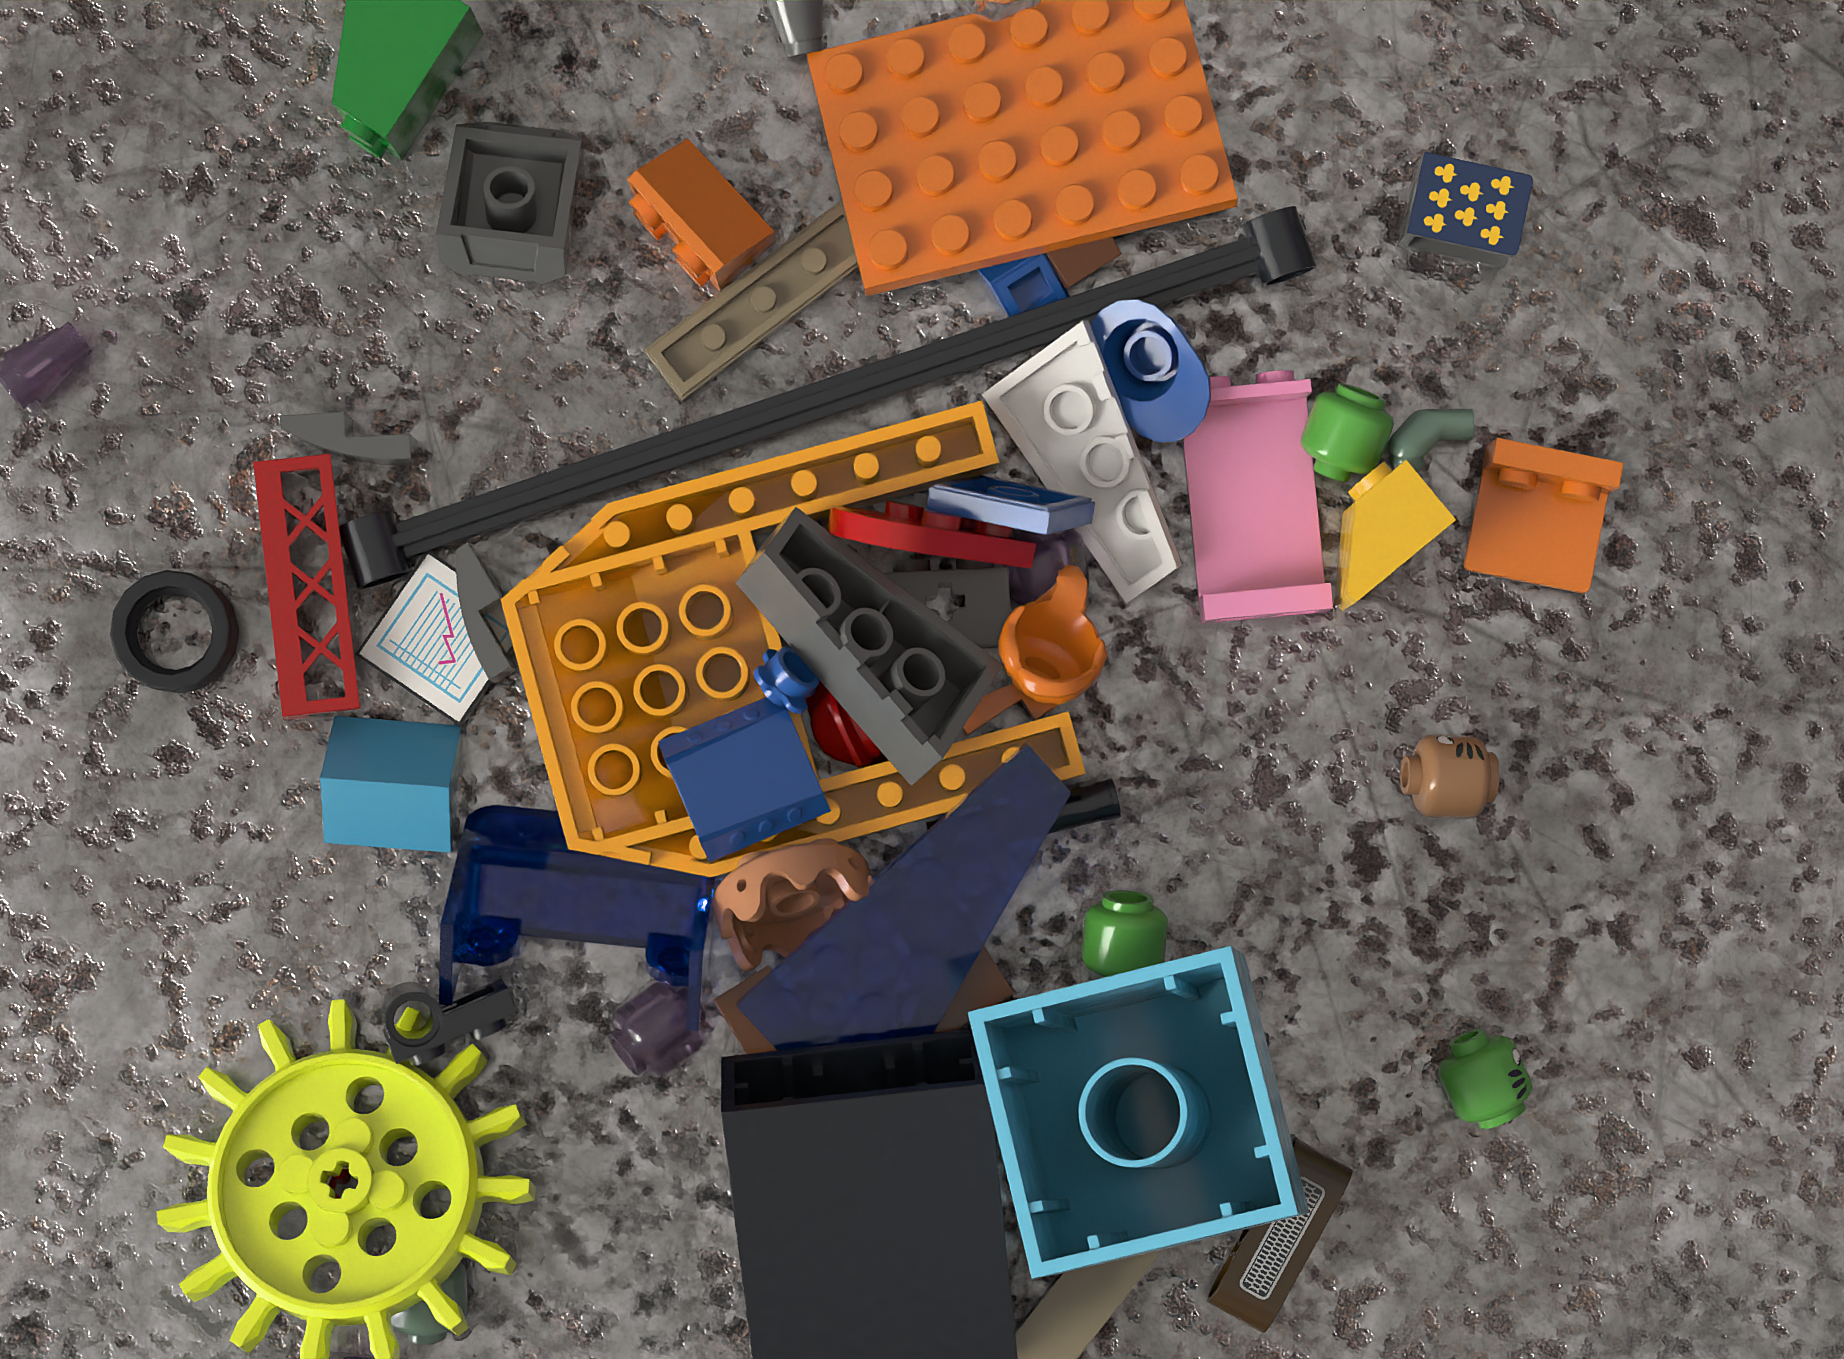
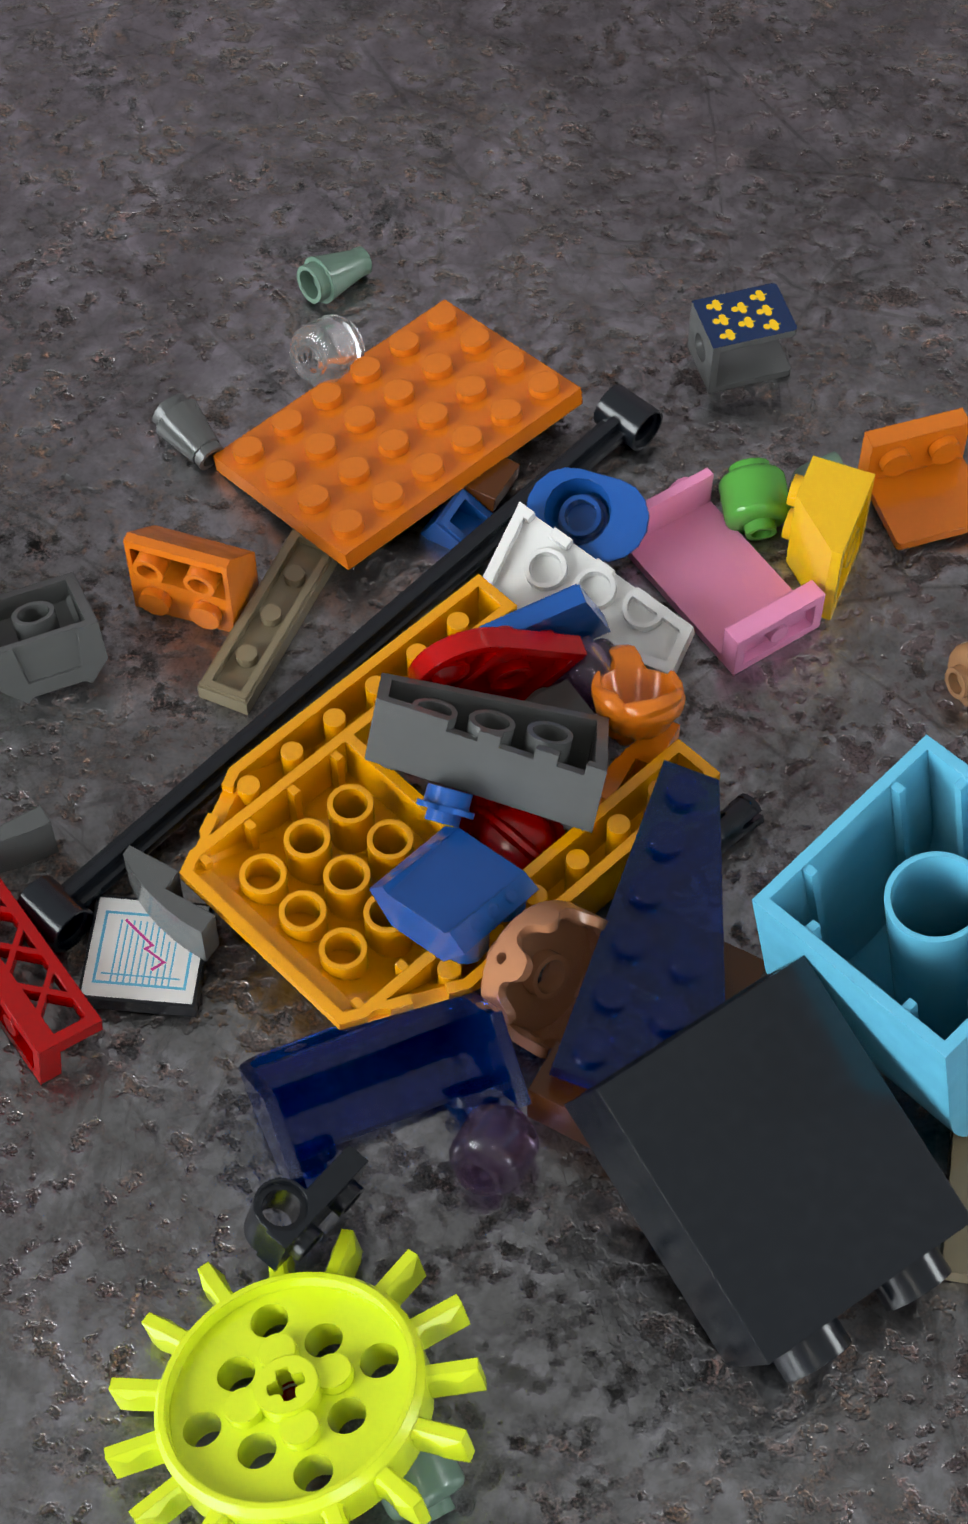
camera: 25 degrees left, 30 degrees down
dark azure slope [320,716,463,853] -> none

